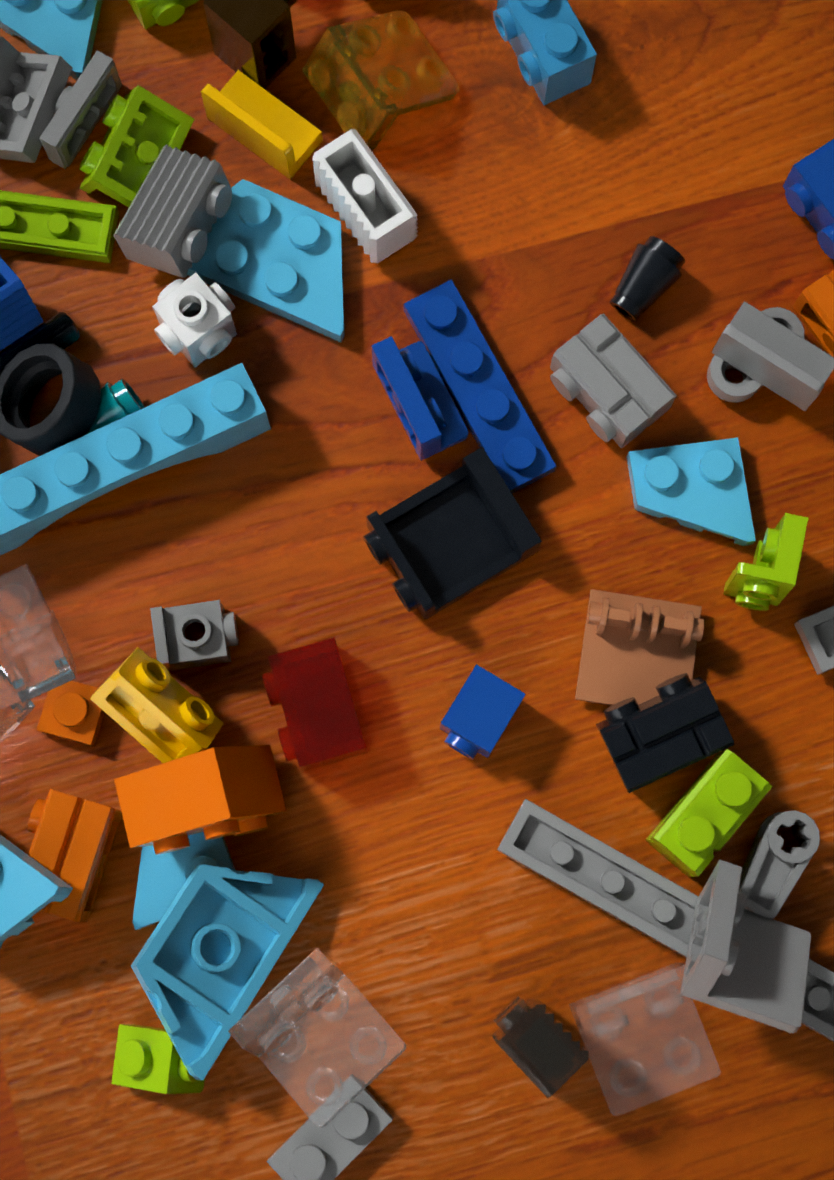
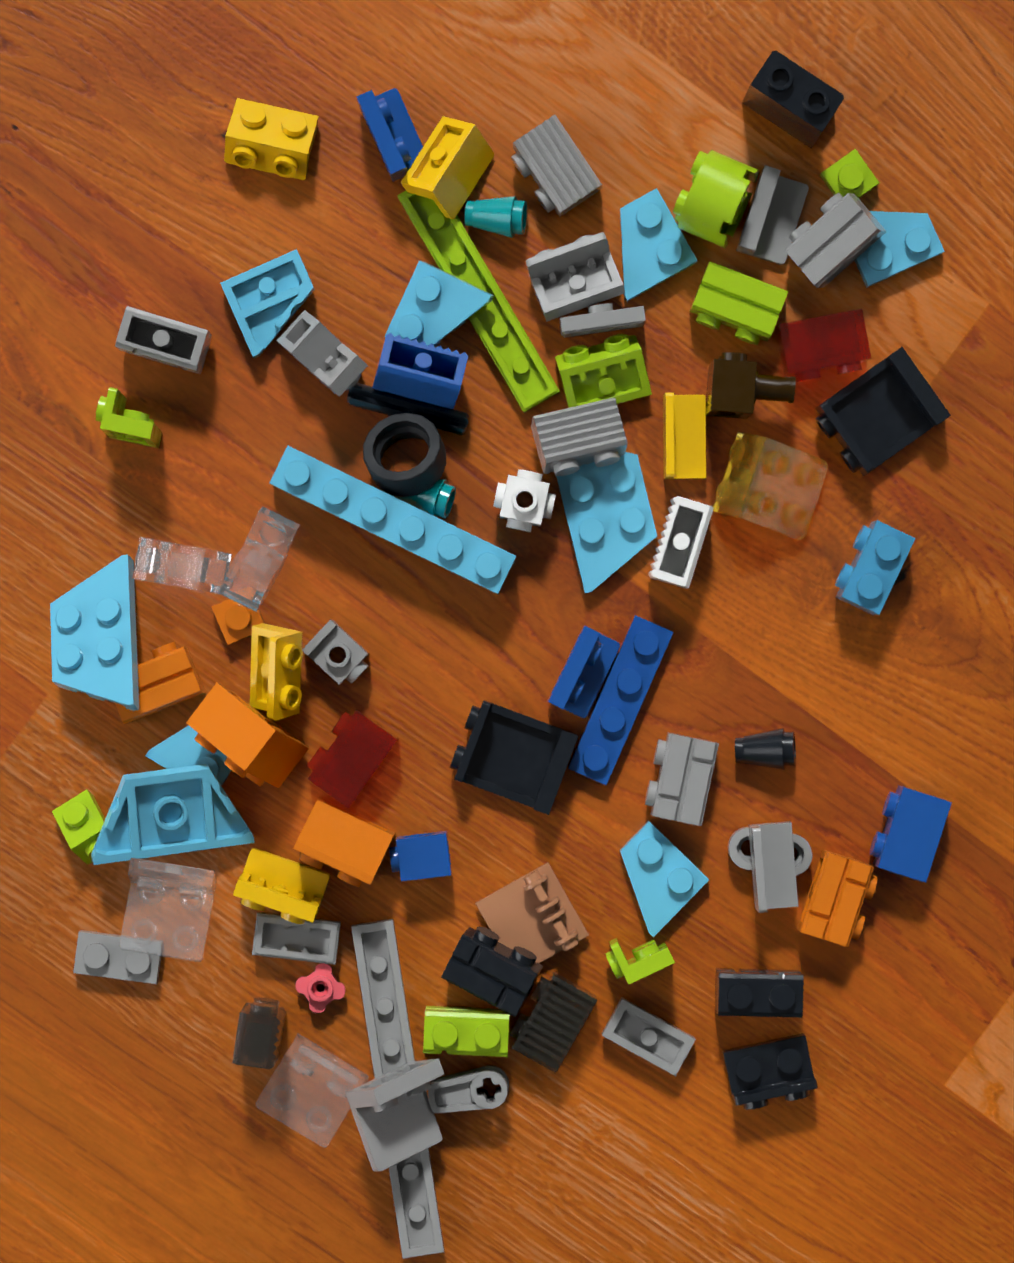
camera: 50 degrees right, 10 degrees up
none -> yellow bracket [233,848,330,924]
none -> light grey plate [252,912,341,965]
none -> orange slope [293,798,395,887]
none -> coral plate [296,963,346,1013]
none -> clear smoke brick [509,972,597,1073]

